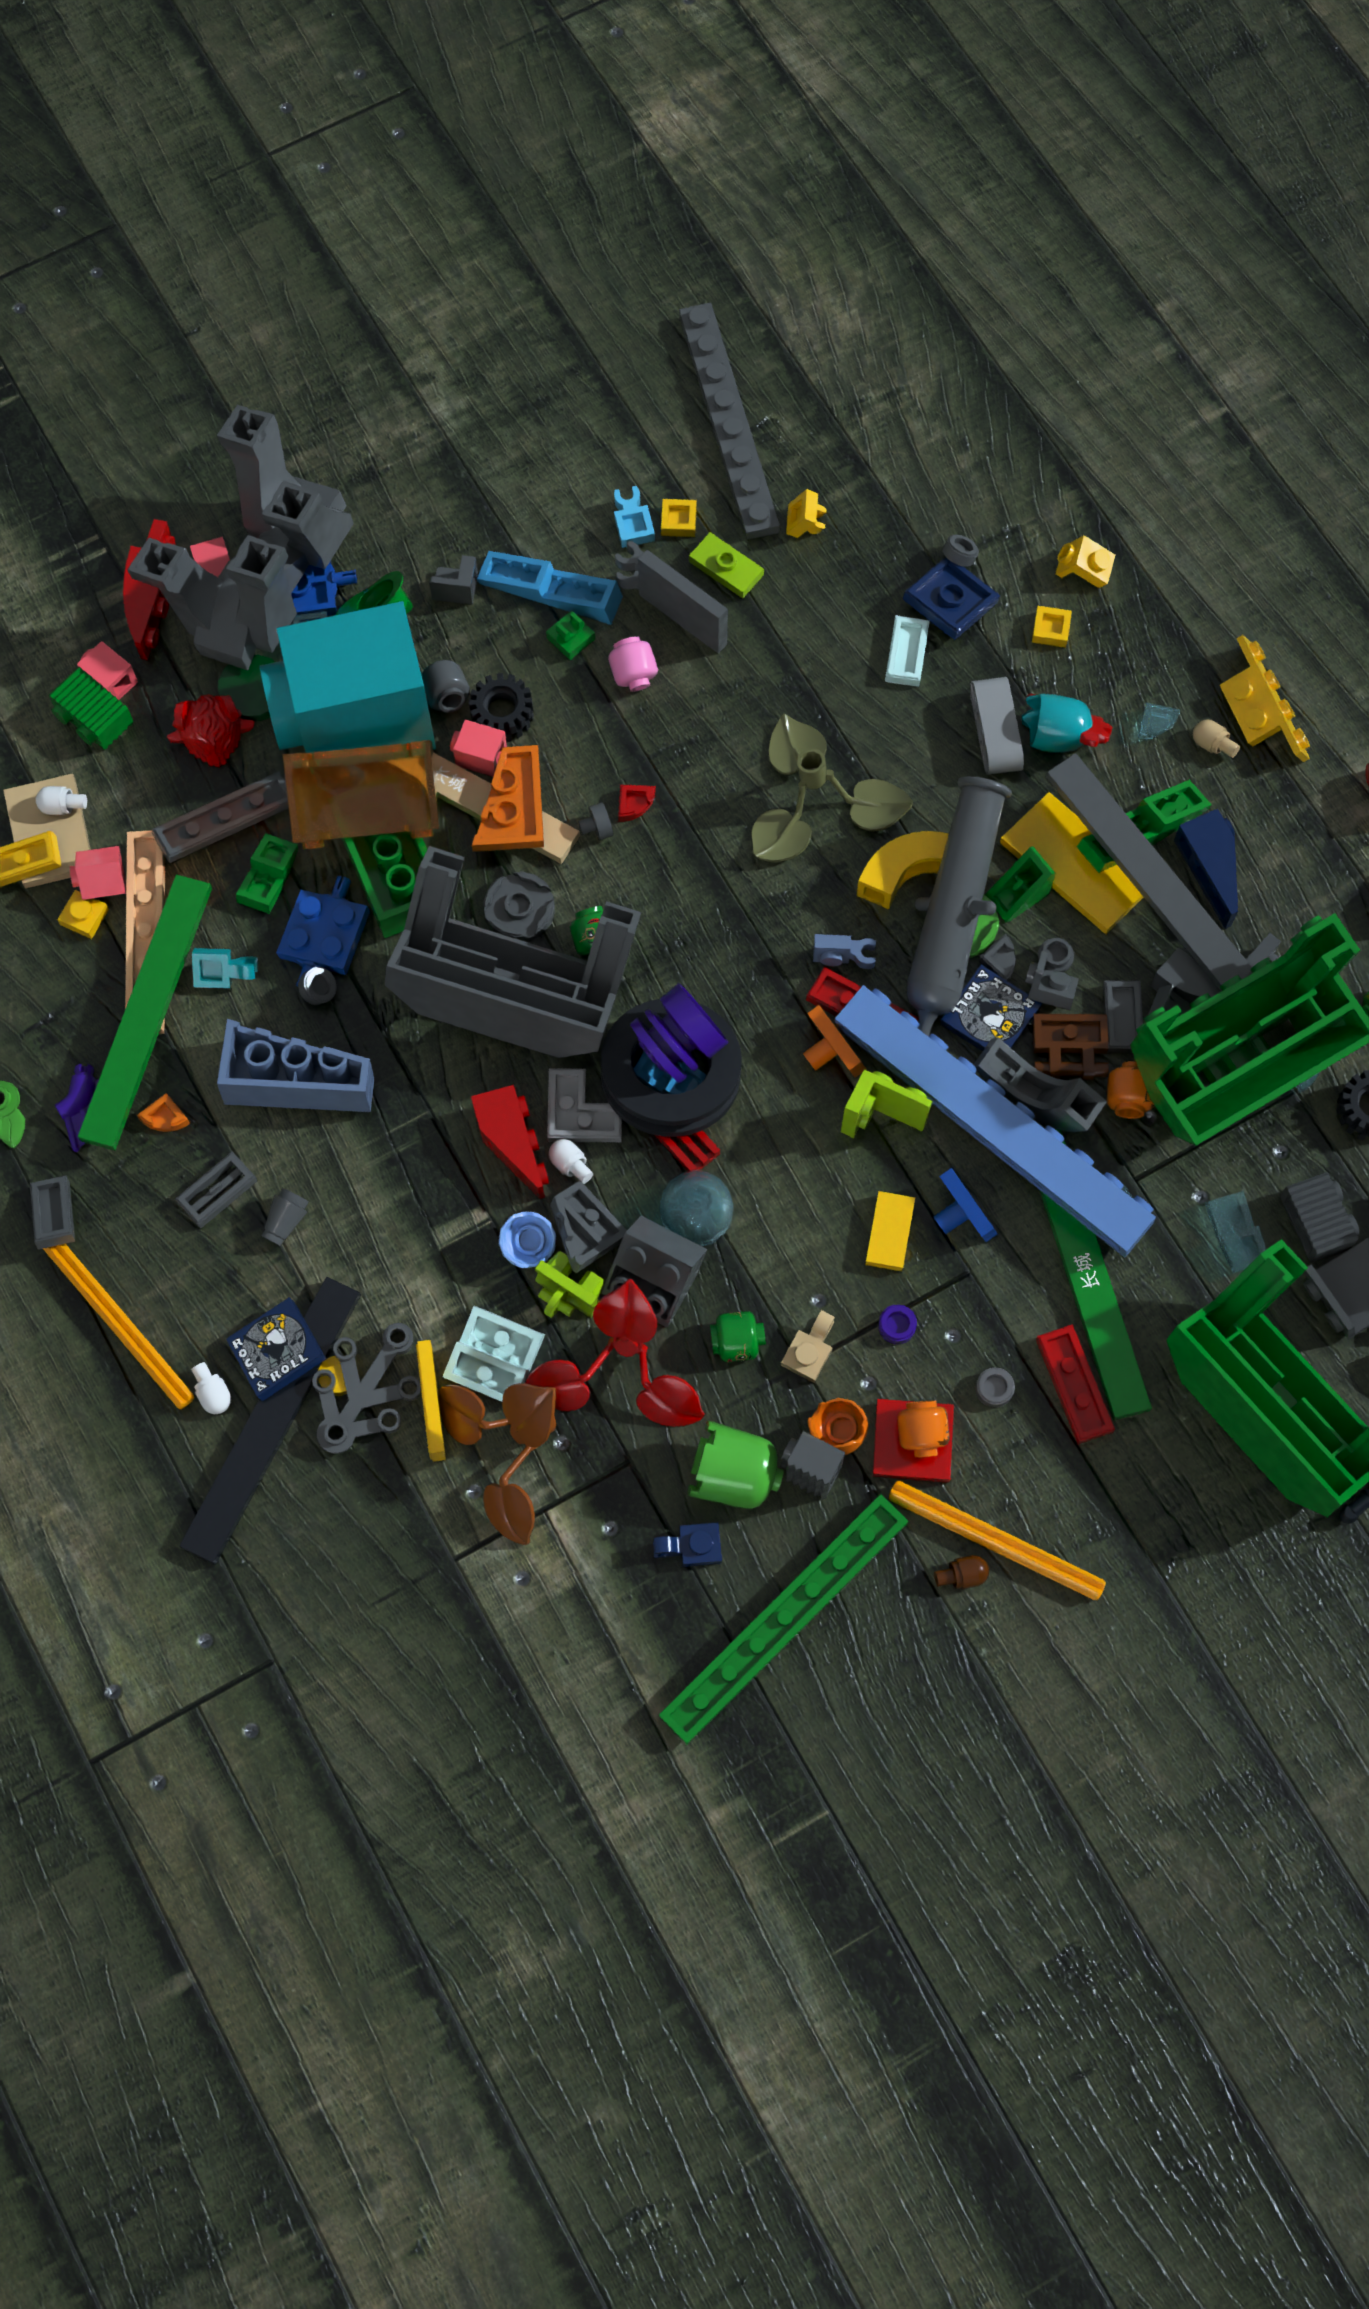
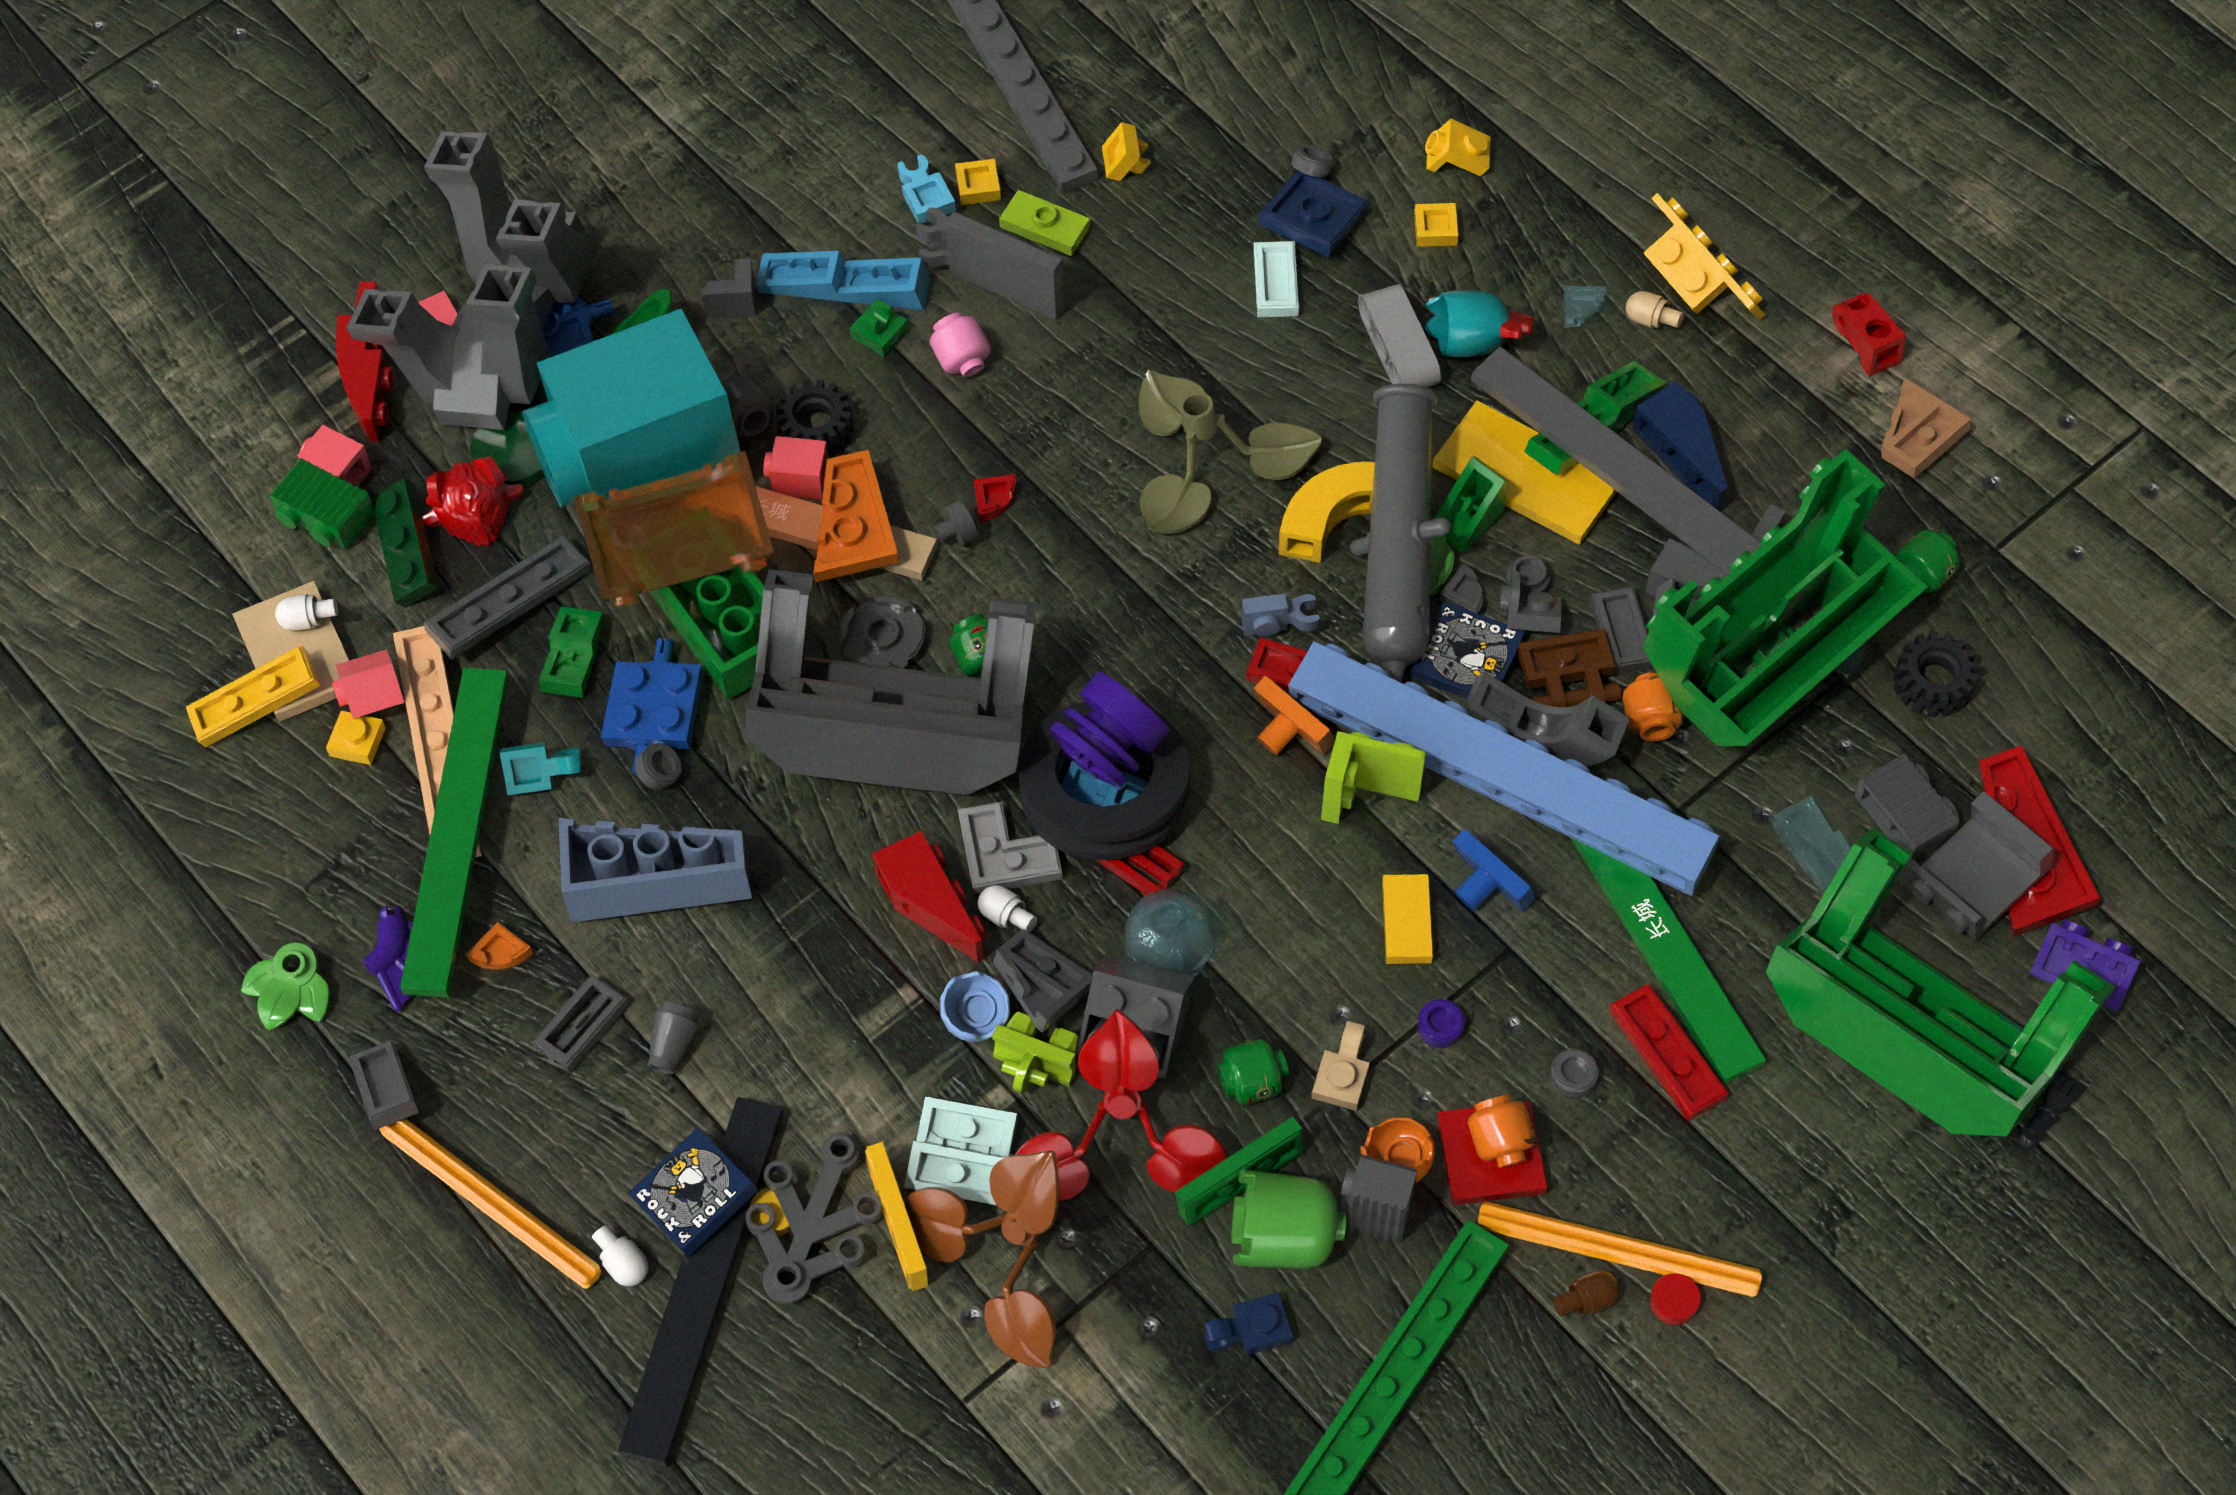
camera: 10 degrees left, 10 degrees down
none -> dark green plate [371,478,439,608]
none -> green tile [1175,1116,1305,1226]
none -> red tile [1650,1273,1700,1325]

